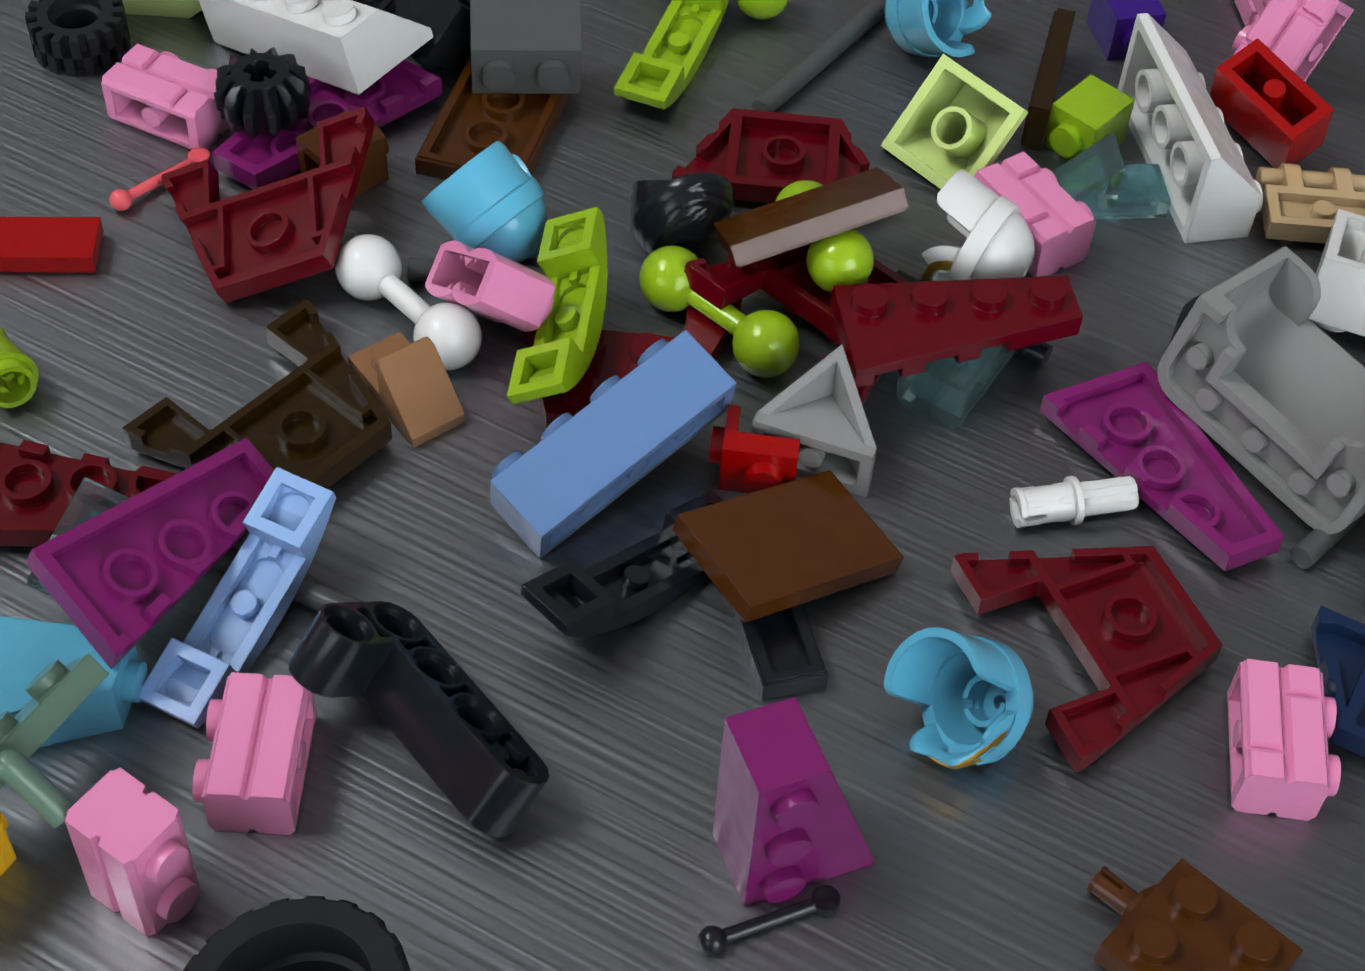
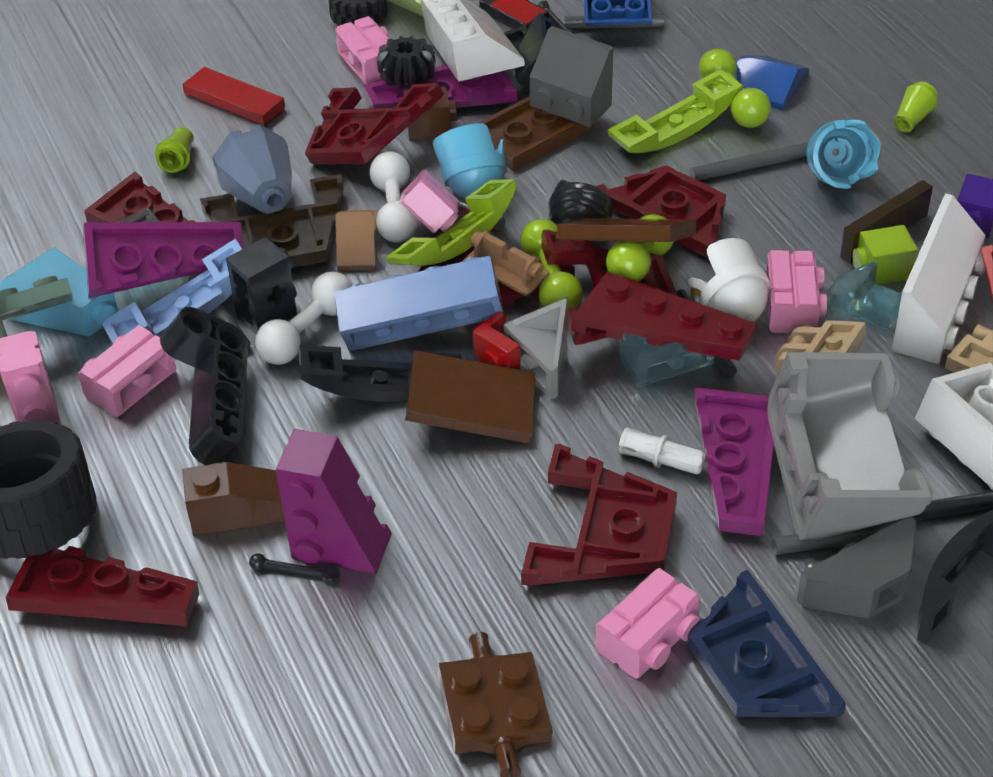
camera: 40 degrees right, 5 degrees down
coral hinge [109,148,211,211] -> none
black tile [729,604,828,701] -> none
yellowish green slope [880,54,1029,189] -> none
medium azure helmet [884,627,1034,770] -> none
none -> reddish brown slope [182,462,285,536]
none -> sand blue cone [213,125,292,214]
none -> black brick [226,237,297,334]
none -> white piece [255,272,353,365]
none -> medium nougat hinge [463,230,550,297]
none -> tan plate [774,320,867,372]

